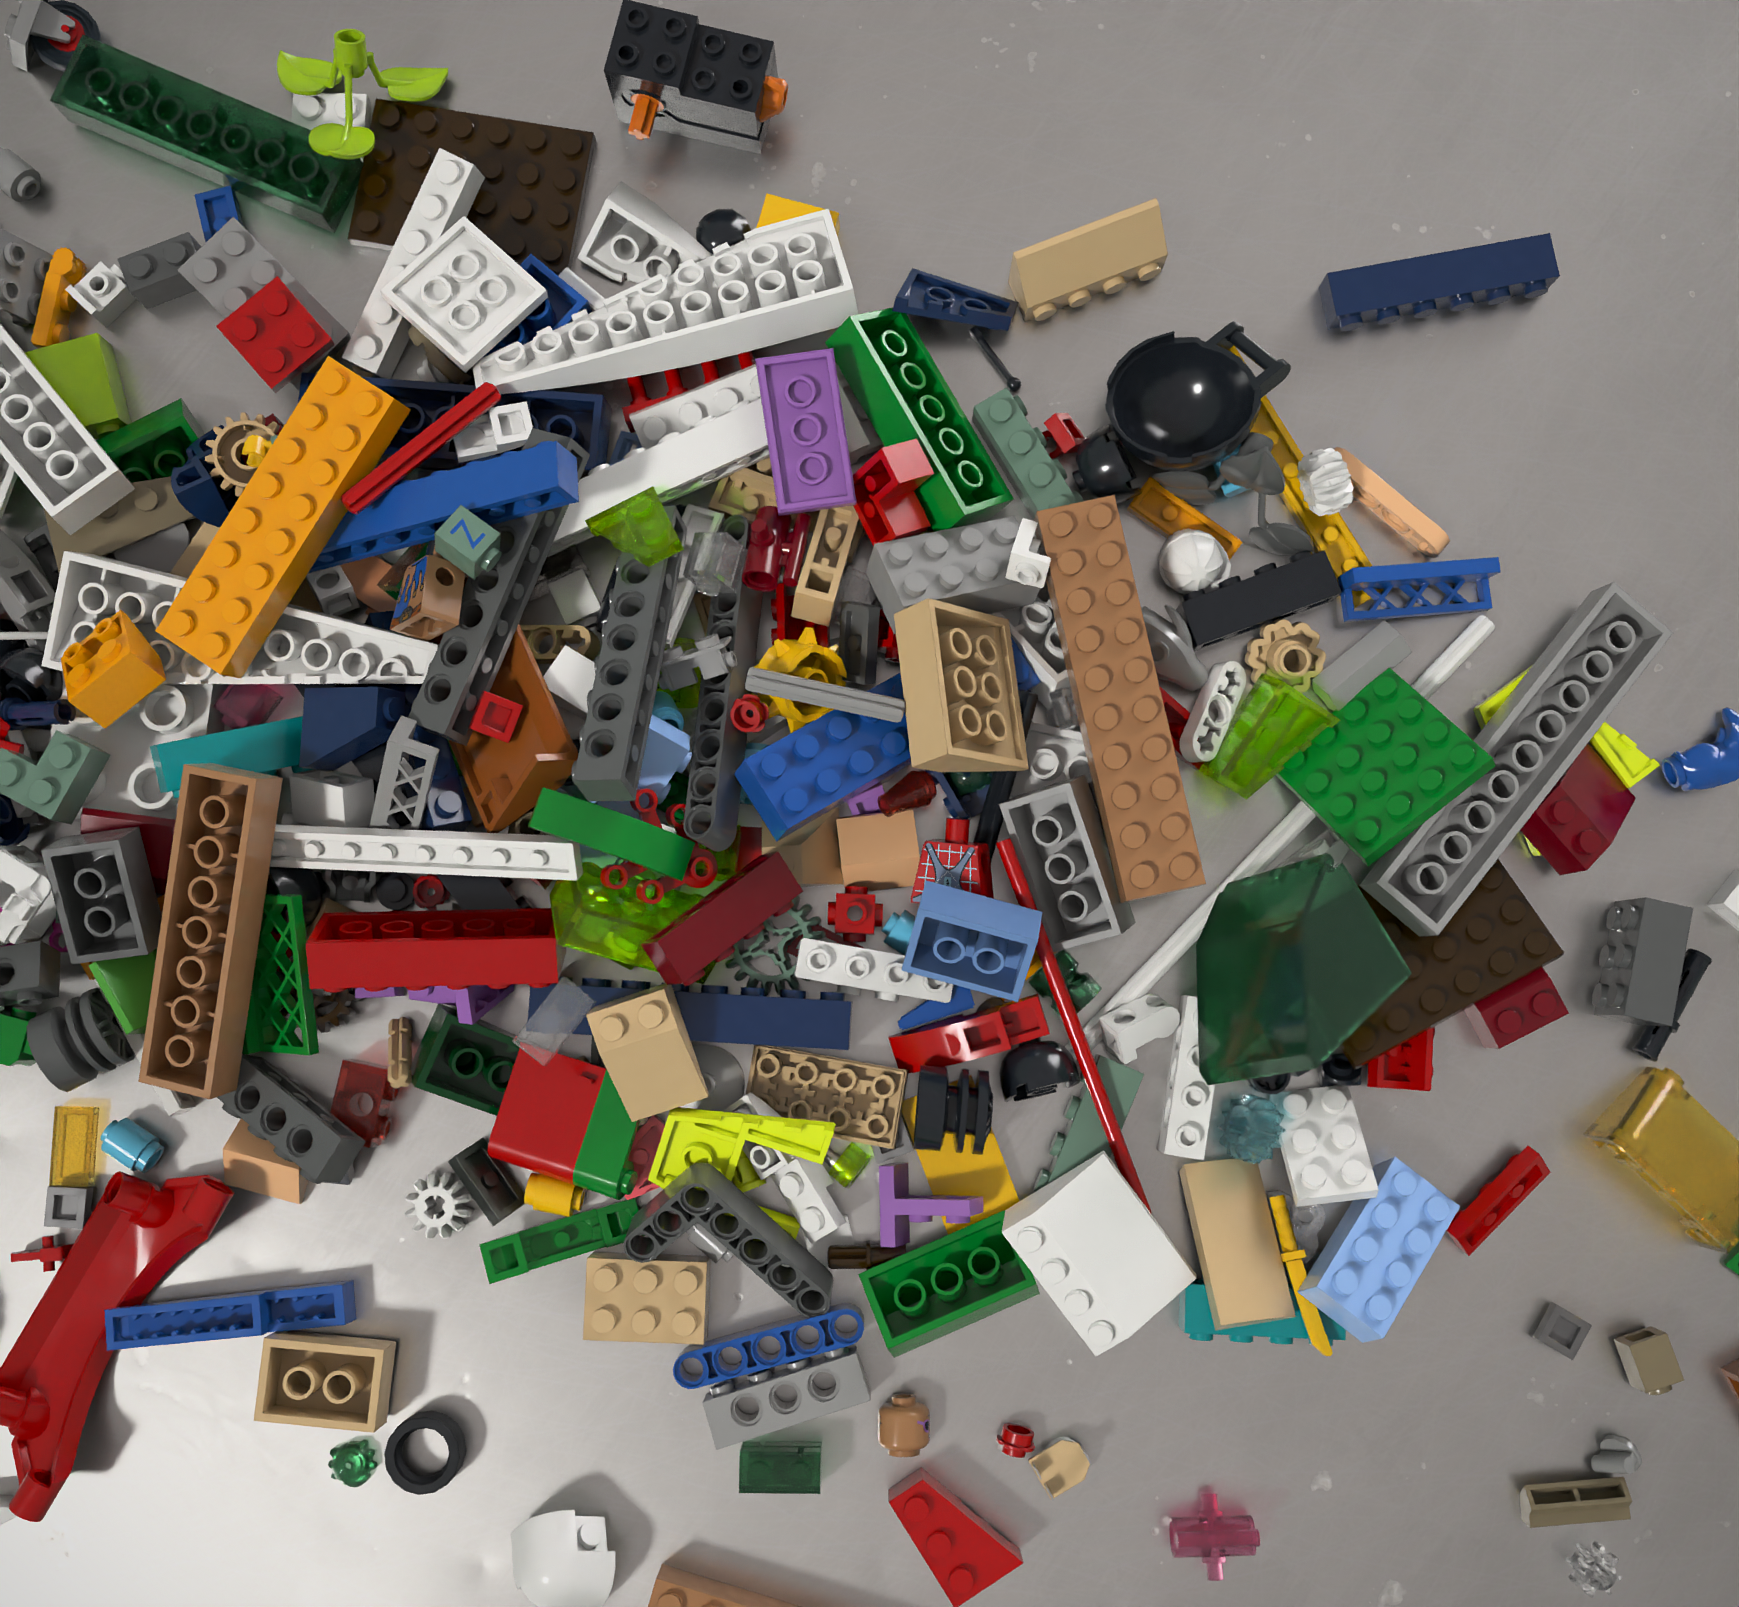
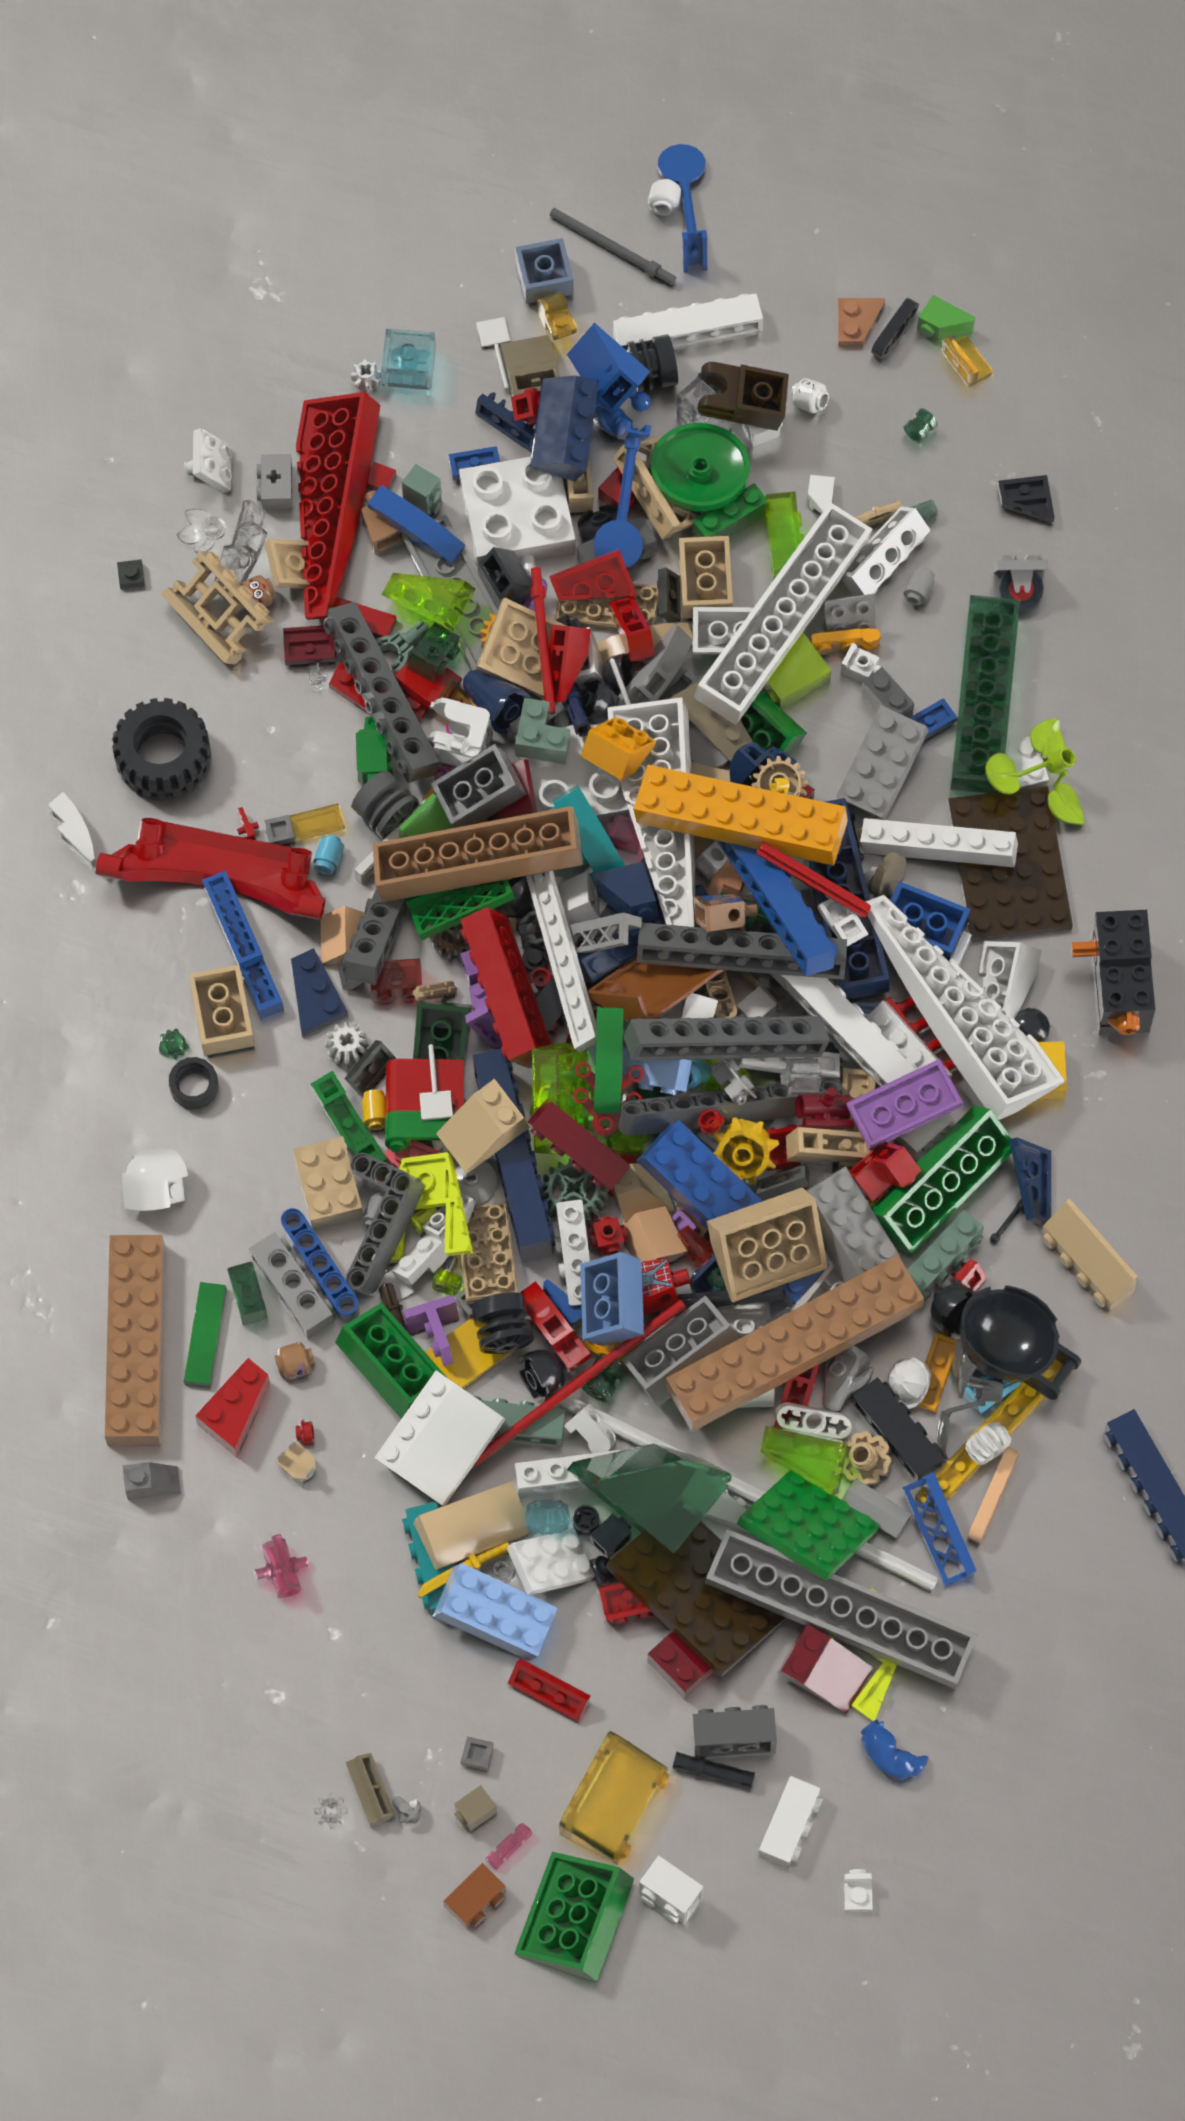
camera: 70 degrees right, 15 degrees down
red brick [216,276,335,393] -> none
white plate [380,216,548,373] -> none
sand green brick [435,505,502,580] -> none
red plate [468,691,523,743] -> none
clear tile [512,977,597,1066] -> none
clear neon green wing [585,486,684,567] -> none
light grey axle [745,667,905,723] -> none
white bracket [1005,518,1051,588] -> none
none -> green tile [184,1282,227,1387]
none -> dark blue wing [291,948,348,1037]
none -> white piece [419,1044,453,1121]
none -> clear pink axle [486,1823,532,1869]

